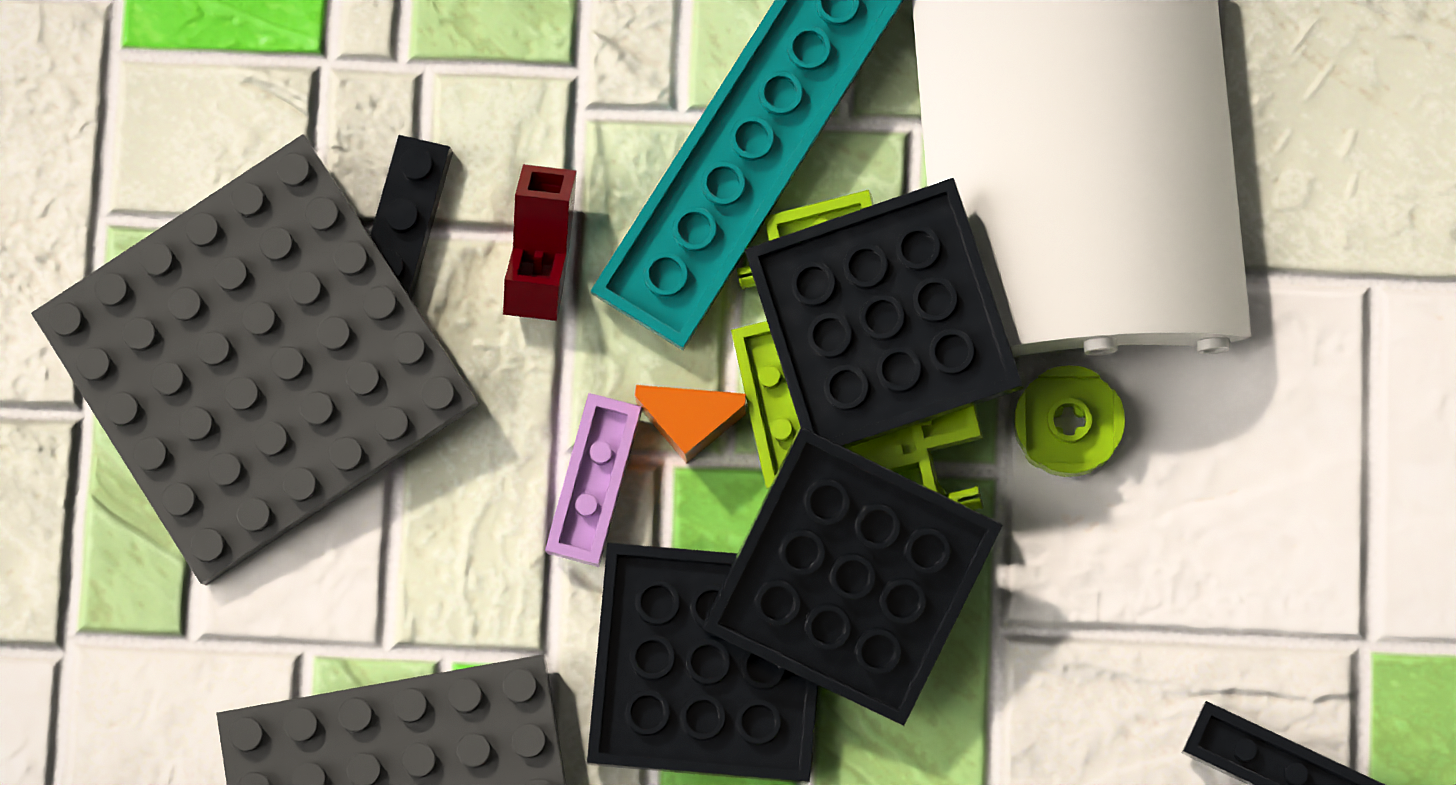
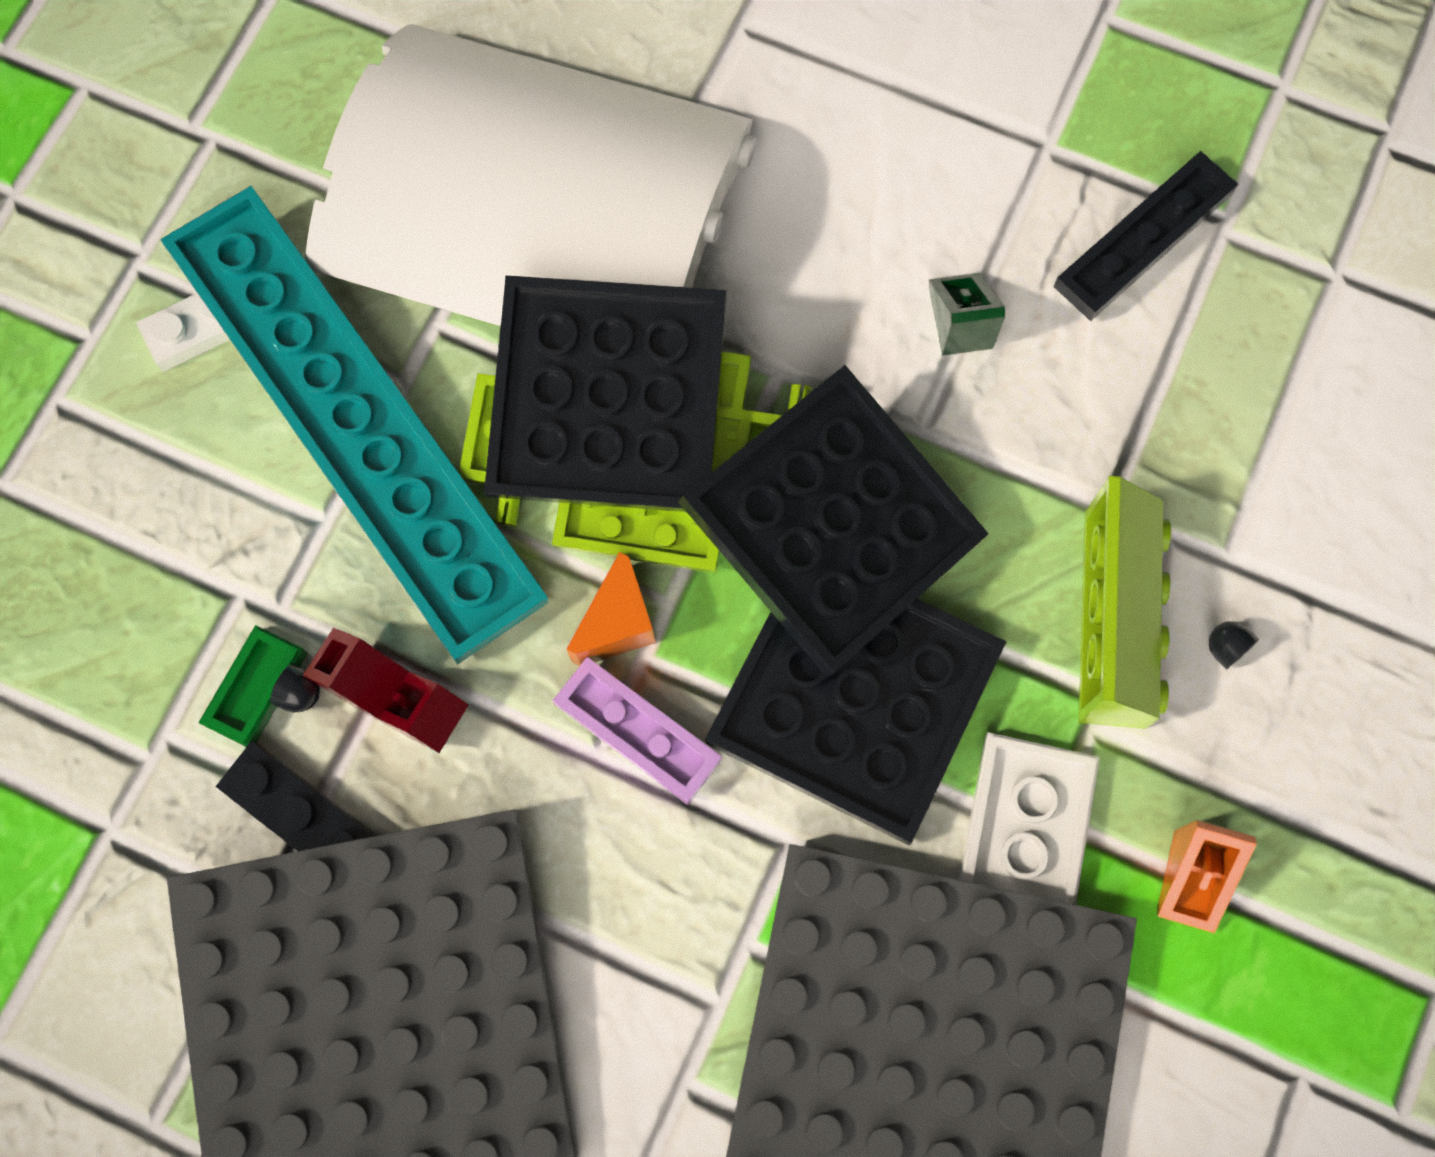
camera: 70 degrees left, 5 degrees down
lime plate [1014,365,1125,477] -> none
none -> green tile [198,625,308,747]
none -> black hinge [270,664,320,713]
none -> dark green slope [928,273,1005,356]

